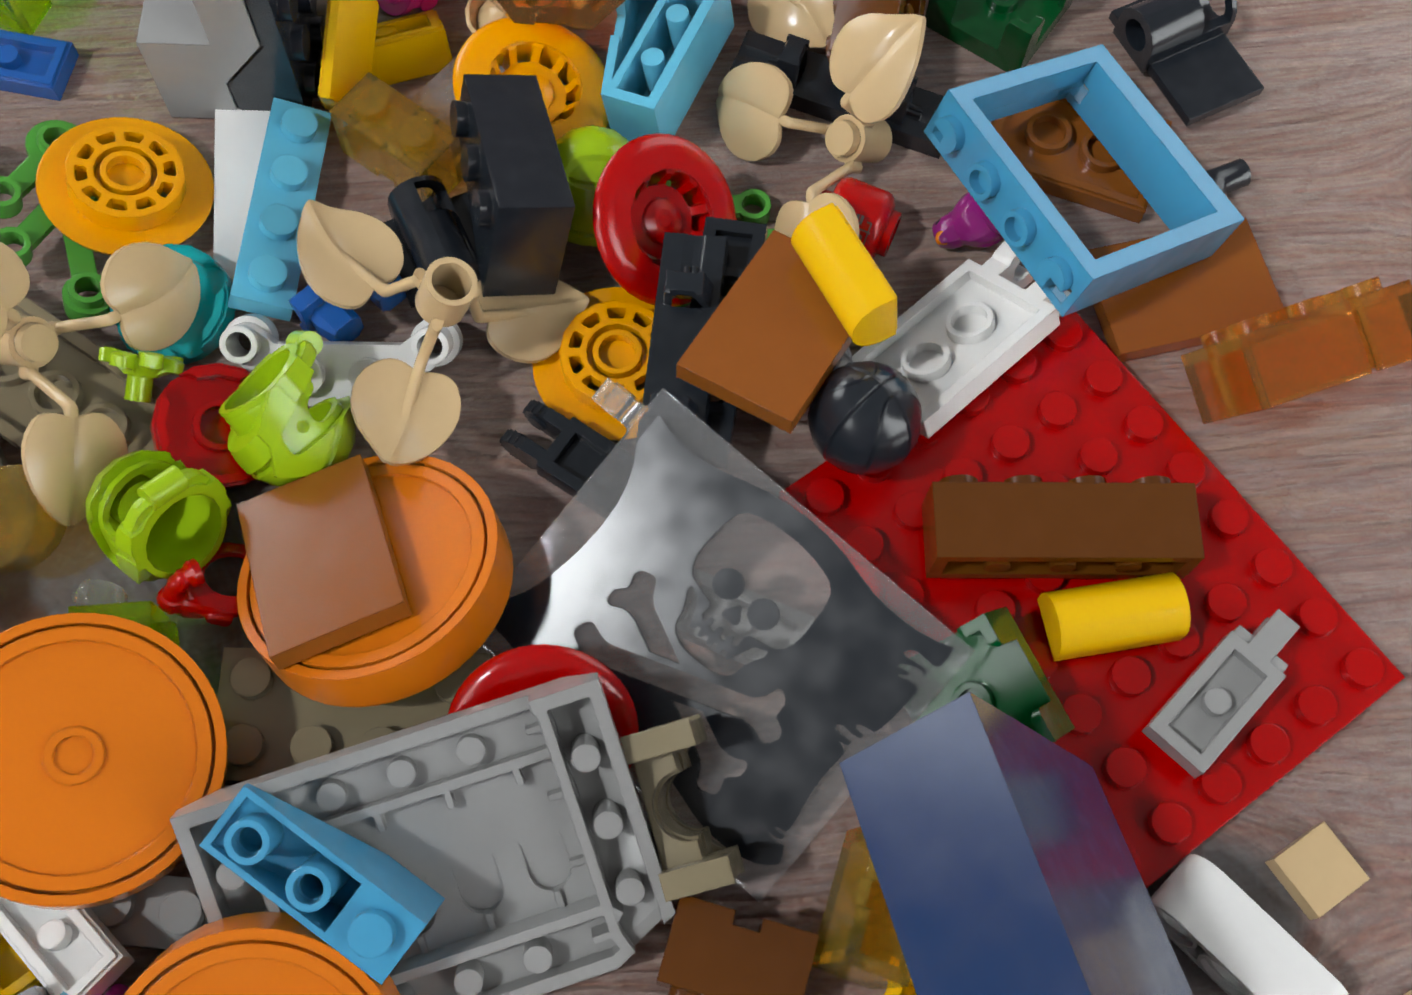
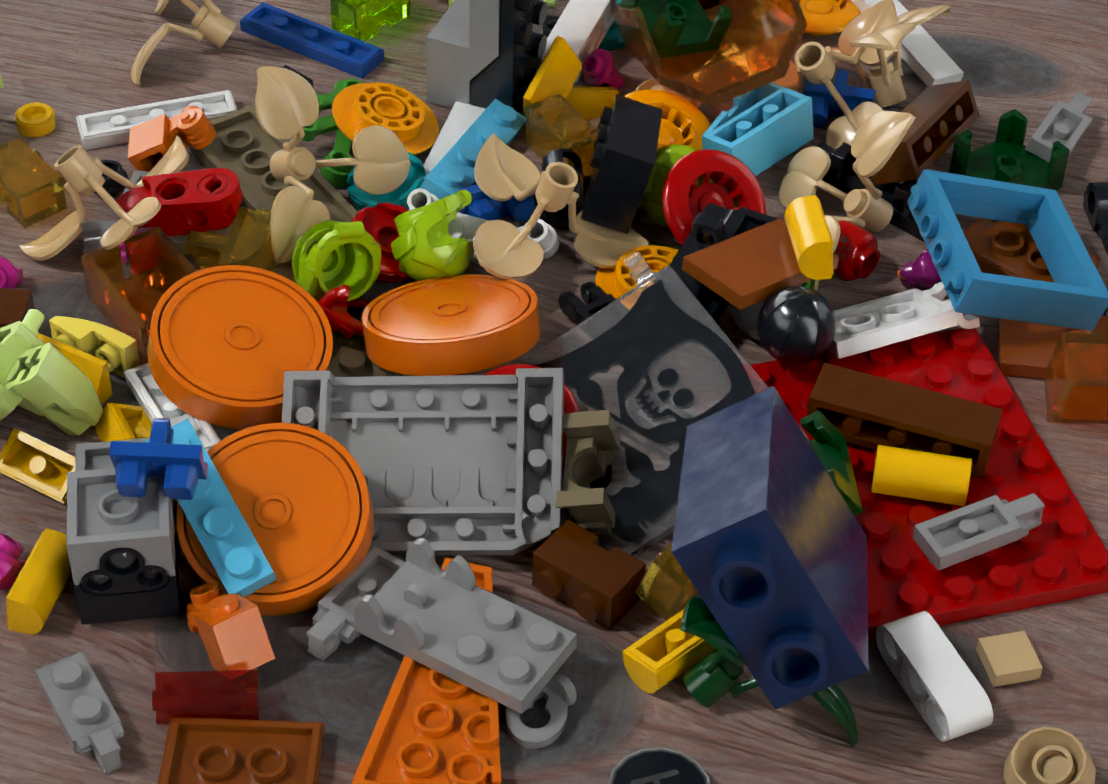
camera: 25 degrees right, 25 degrees down
lime plant [98,346,185,403] -> none
dark azure slope [199,783,445,985] -> none
dark orange tile [236,454,412,670] -> none

